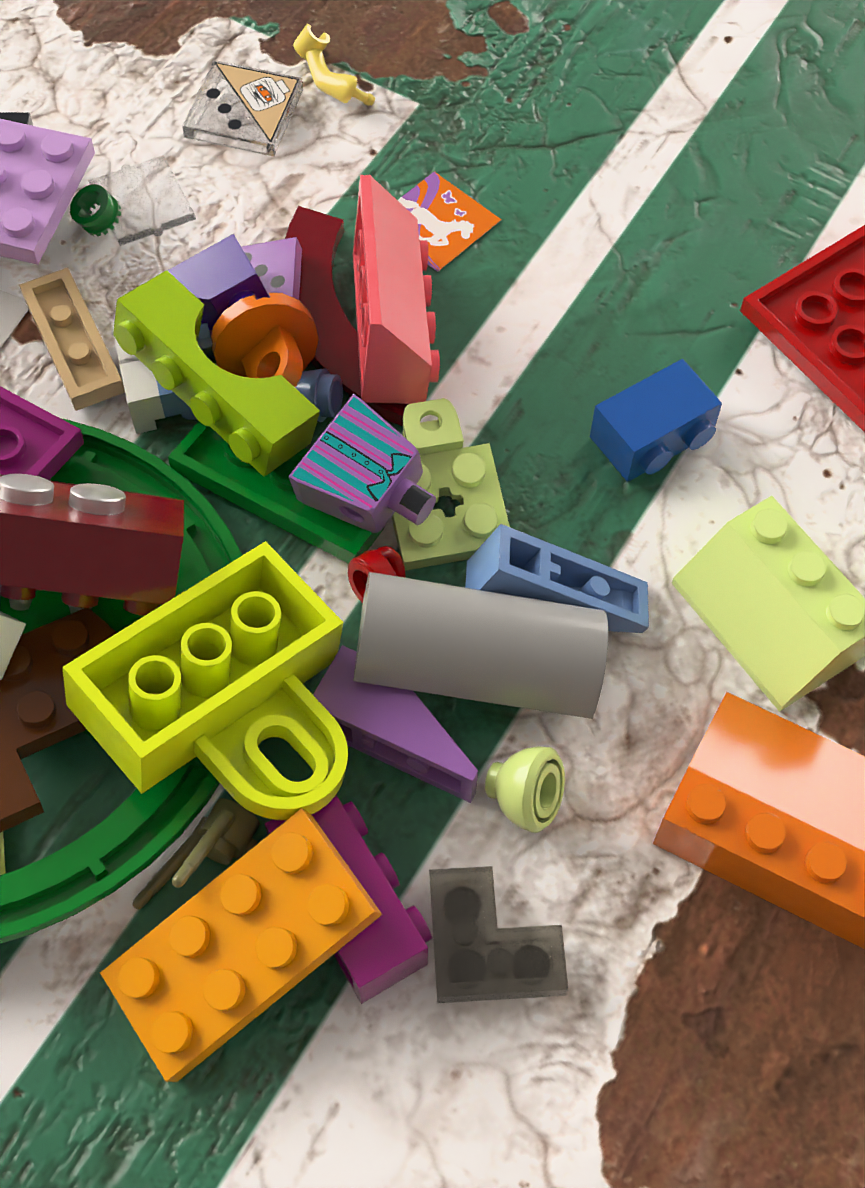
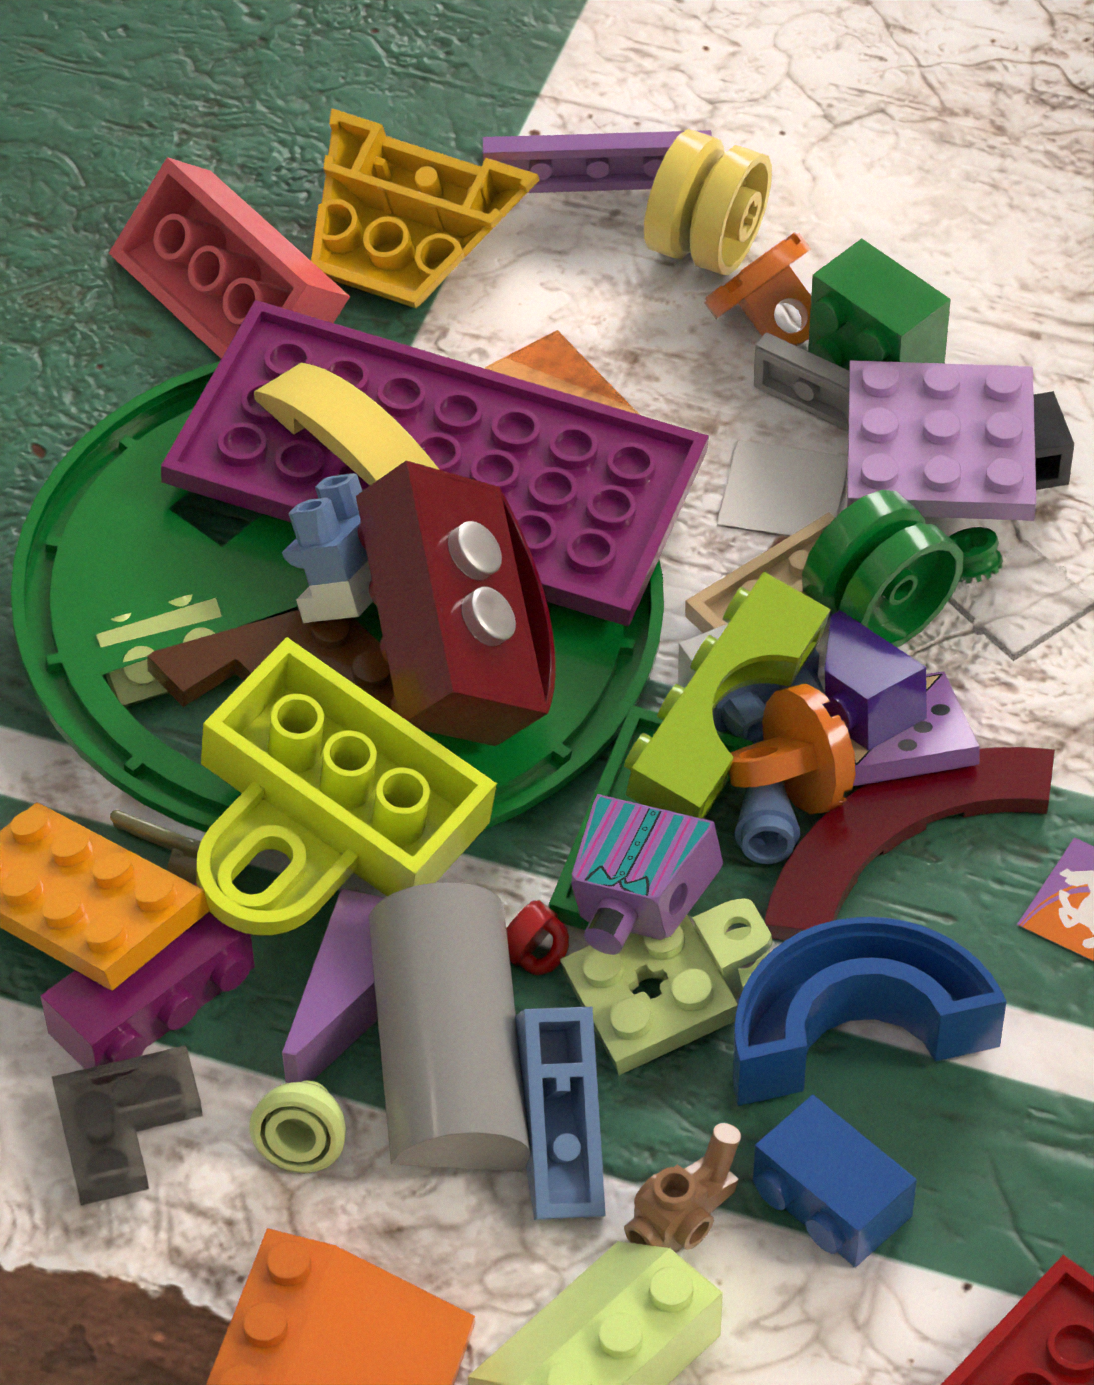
camera: 80 degrees right, 10 degrees down
coral slope [353,175,440,404] -> none
none -> medium nougat piece [624,1123,741,1253]
none -> blue brick [733,917,1007,1106]
none -> green wheel [802,489,963,647]

